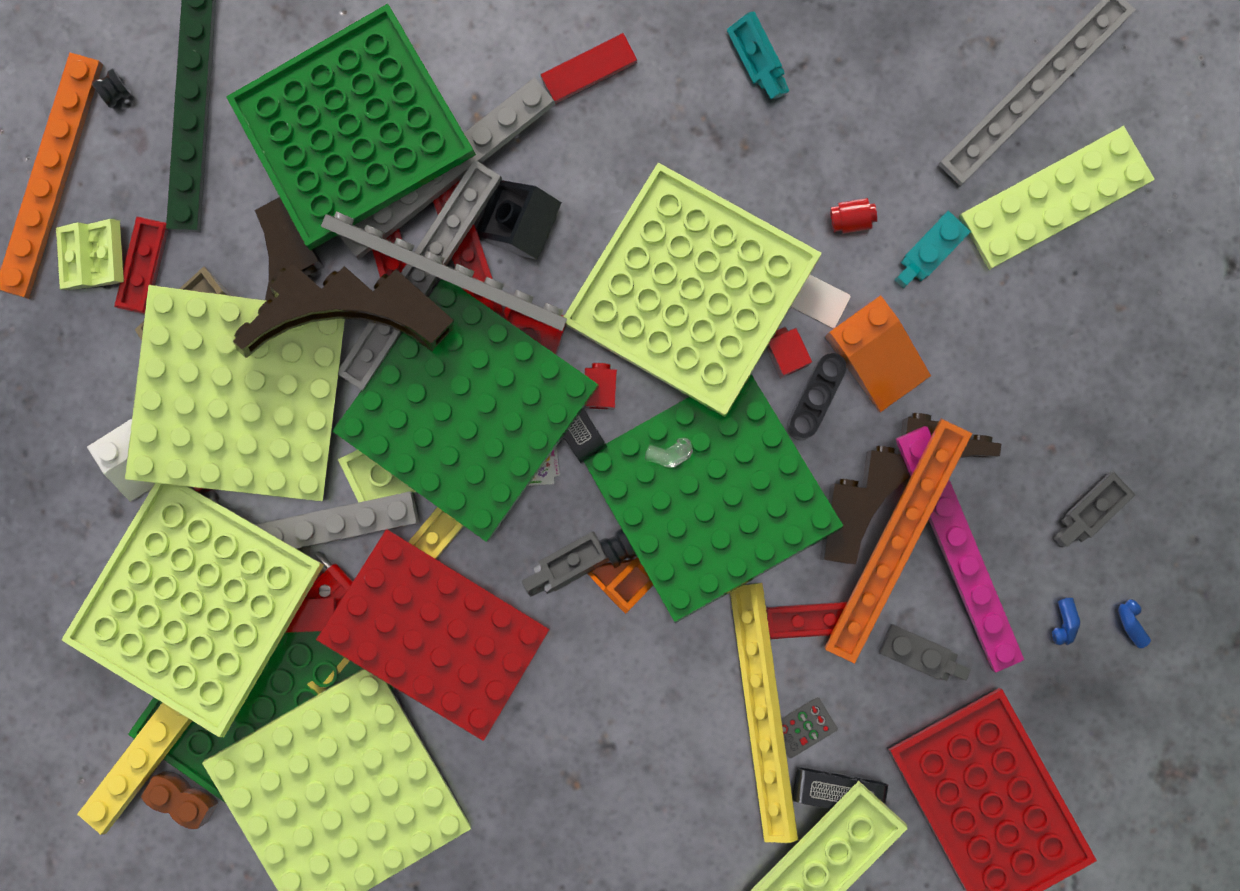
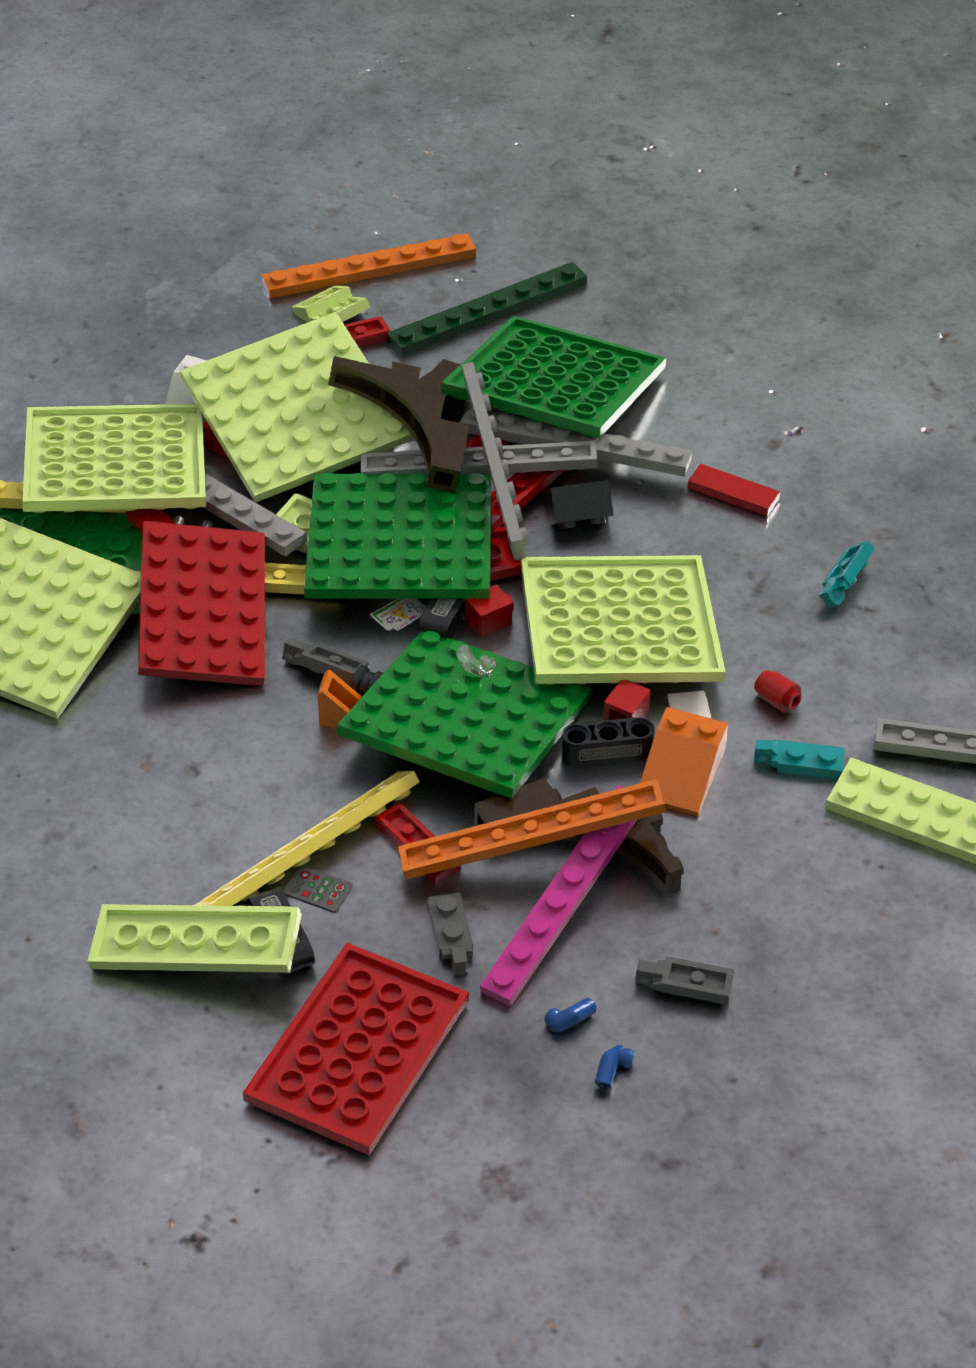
camera: 55 degrees right, 40 degrees down
black wheel [92,68,132,108] -> none

